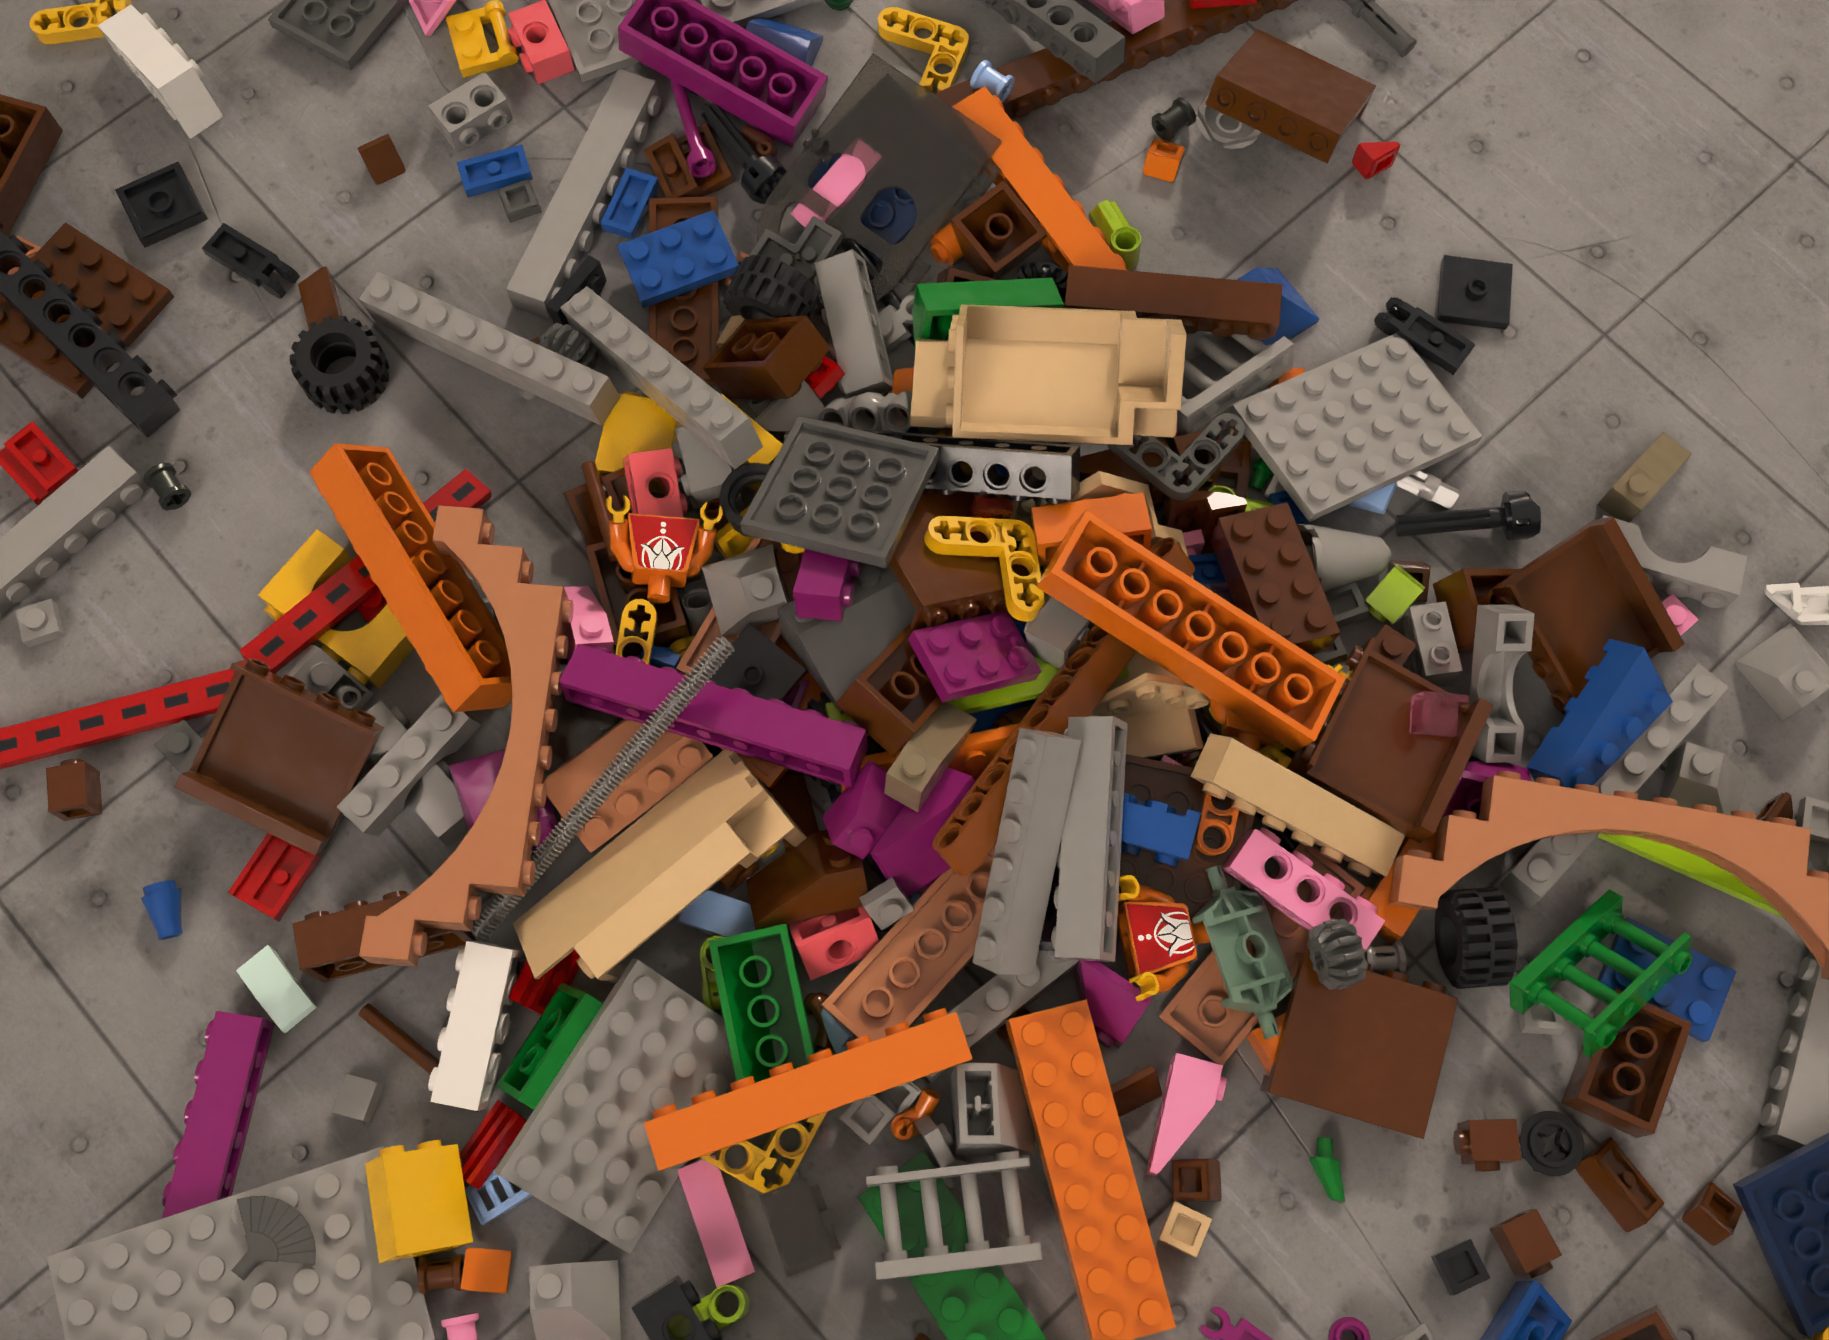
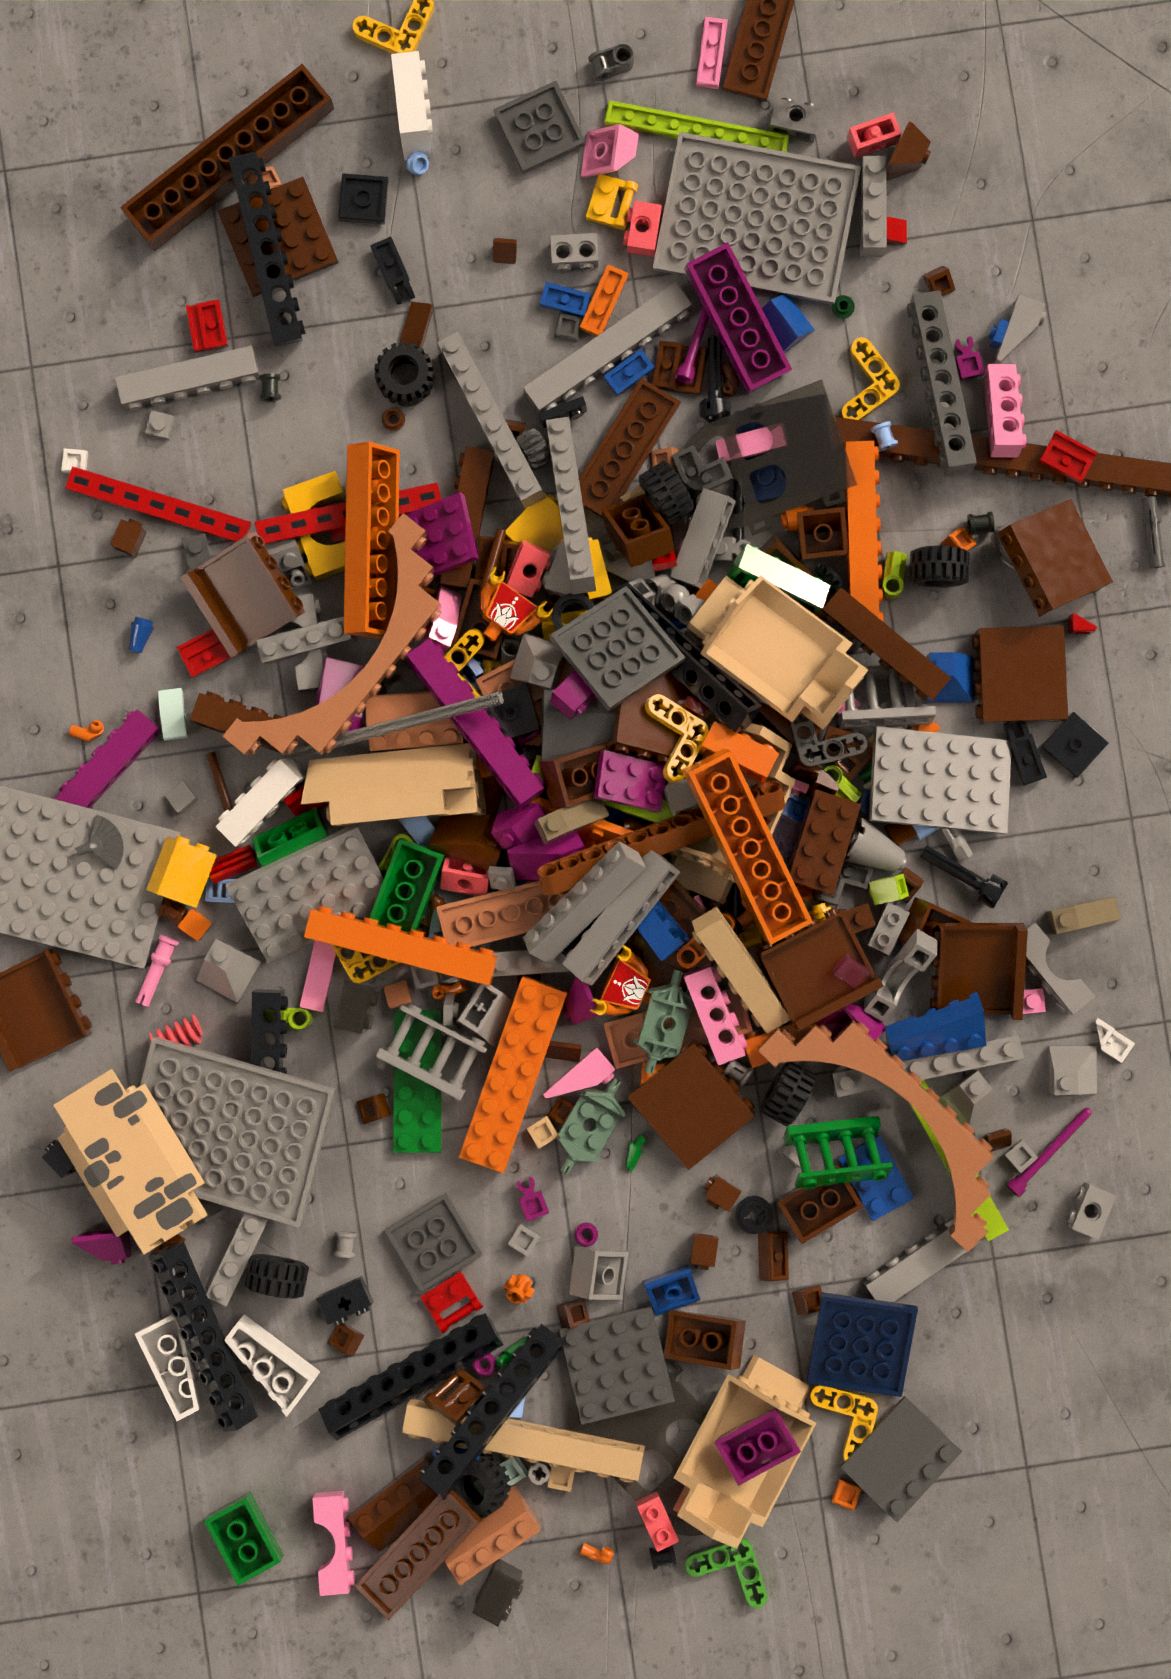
camera: 35 degrees right, 15 degrees up
blue plate [617,210,739,308] -> none
dark grey gear [1307,919,1368,990] -> none
black plate [1431,1239,1490,1295] -> none
none -> orange arm [69,720,104,742]
none -> reddish brown plate [382,407,405,431]
none -> nougat slope [383,980,413,1009]
none -> magenta plate [405,492,479,577]
none -> light blue plate [406,151,429,175]
none -> reddish brown brick [437,446,495,592]
none -> sand green plate [556,1077,626,1174]
none -> orange plate [580,264,629,337]
none -> reddish brown slope [884,823,917,846]
none -> black tyre [909,546,970,587]
none -> reddish brown panel [972,625,1068,724]

